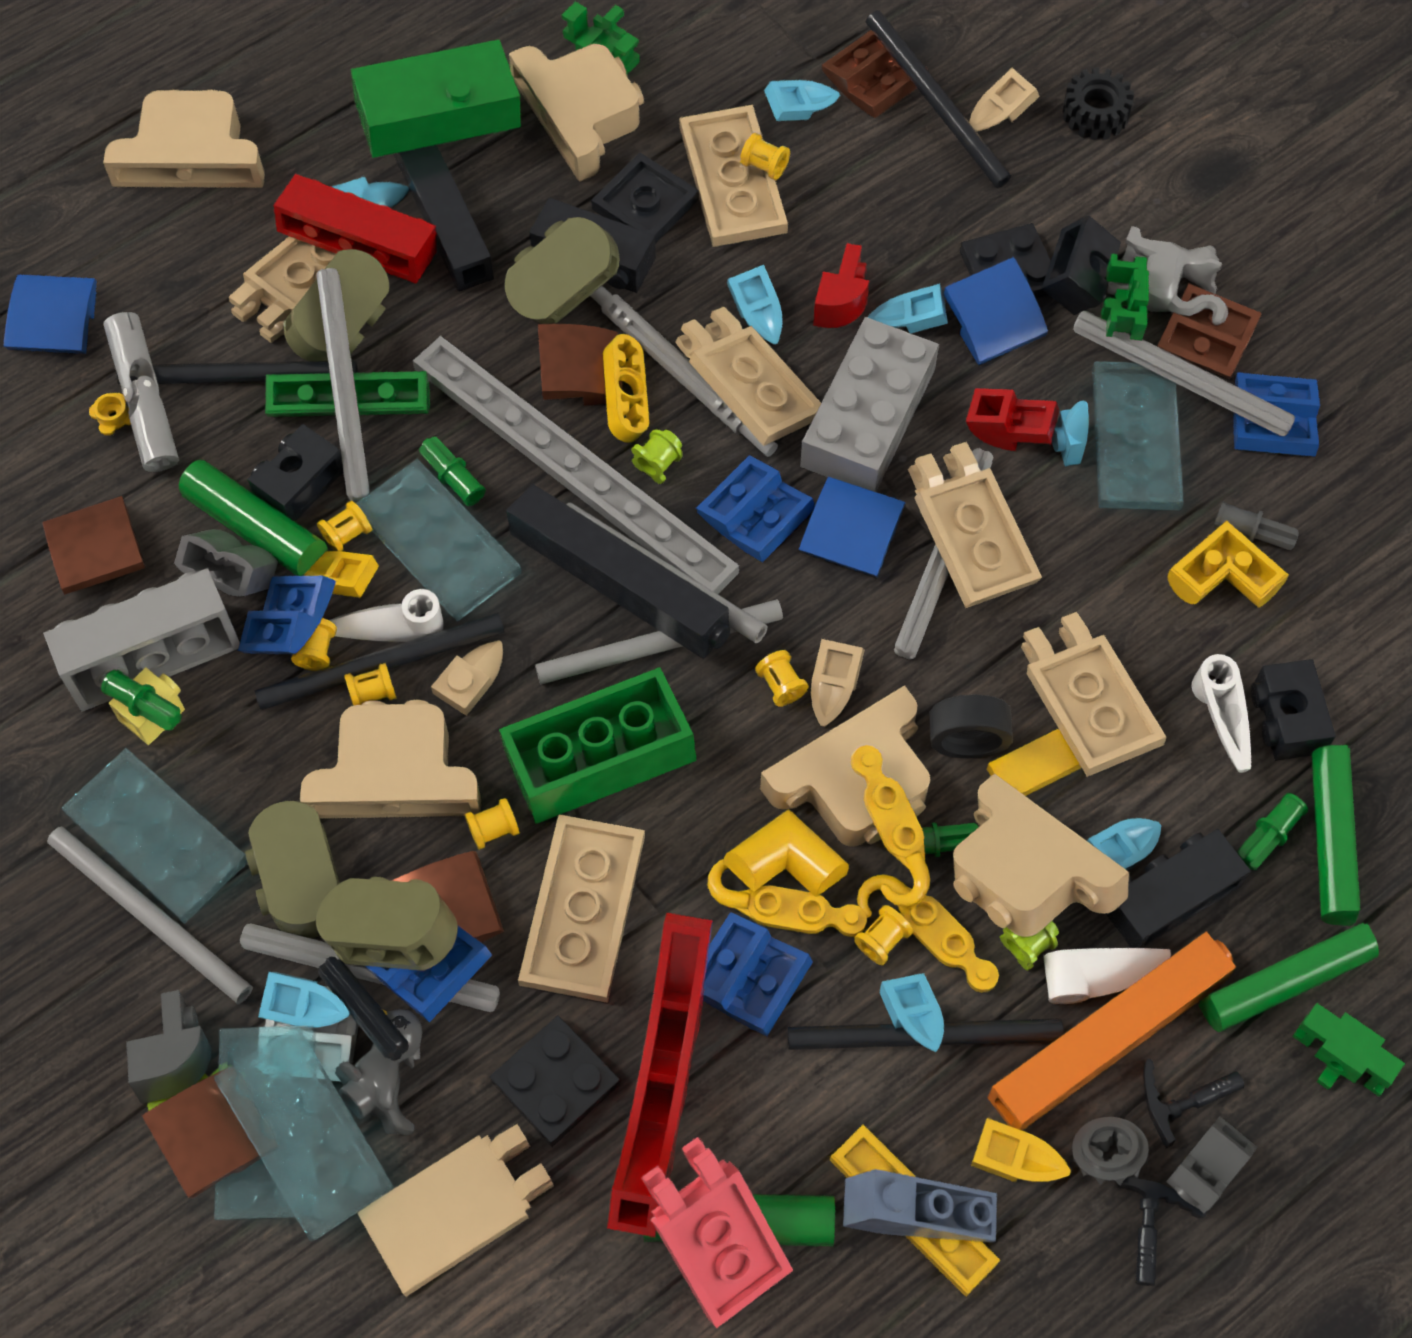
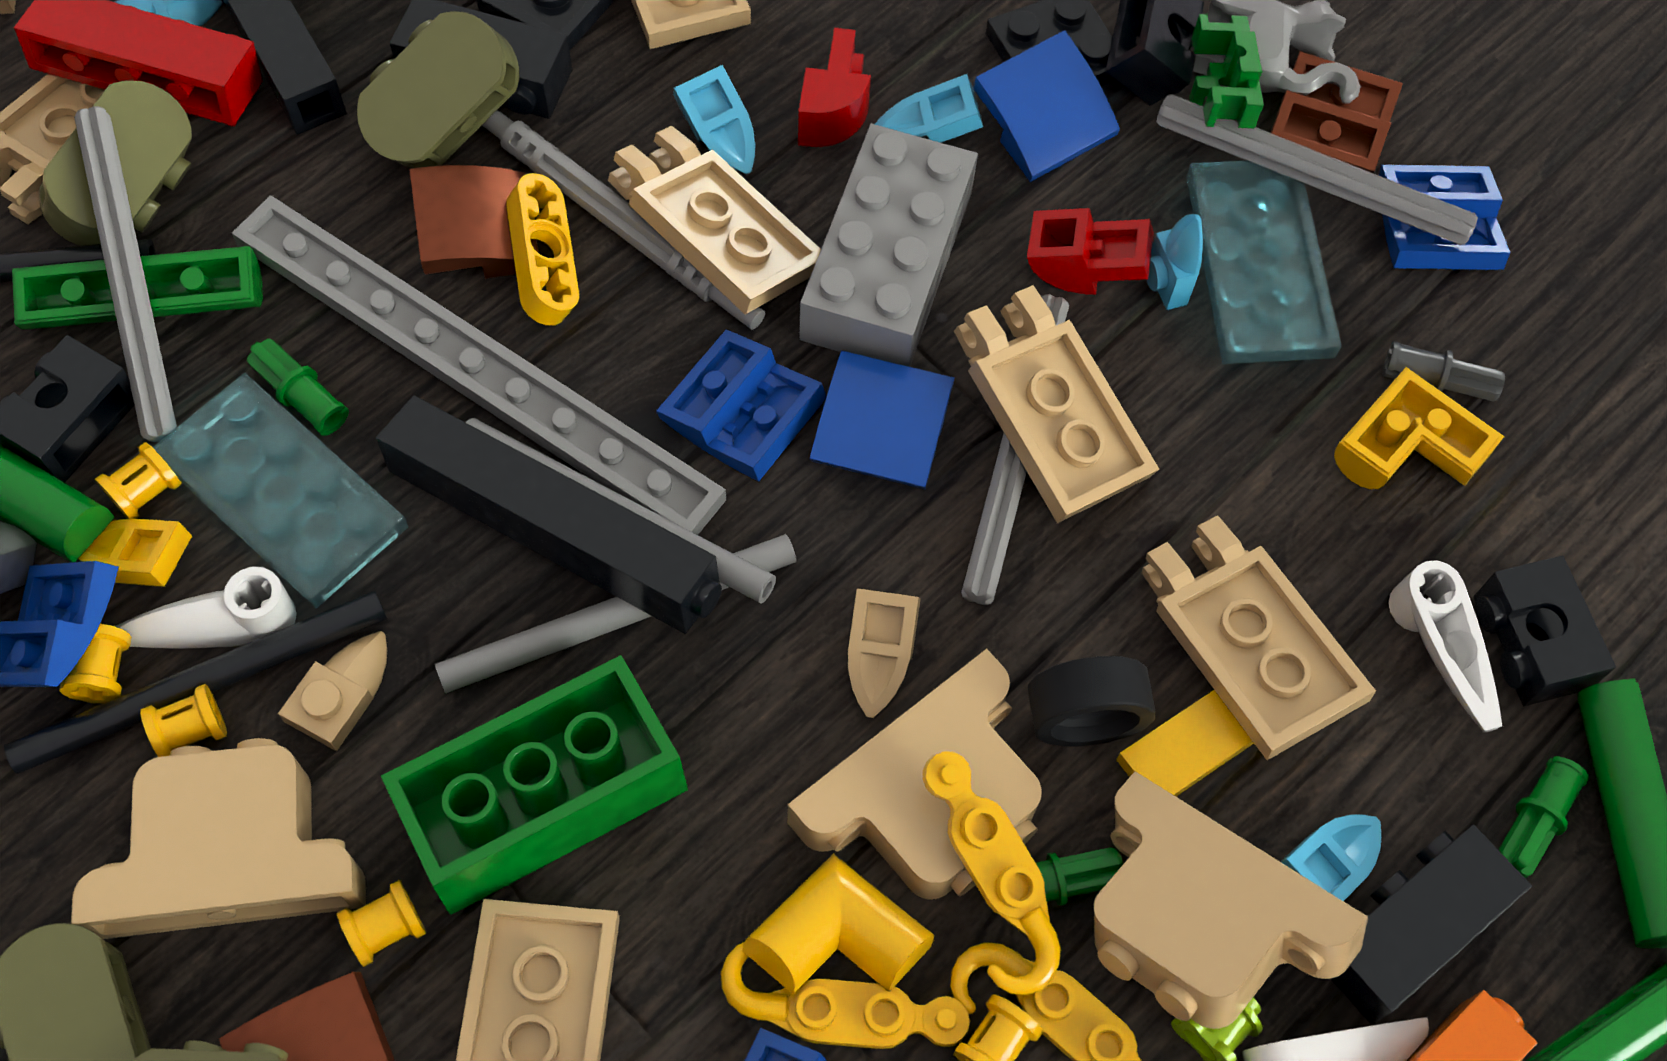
camera: 10 degrees left, 0 degrees up
lime brick [631,429,683,484] -> none
yellow bush [755,650,809,707] -> none

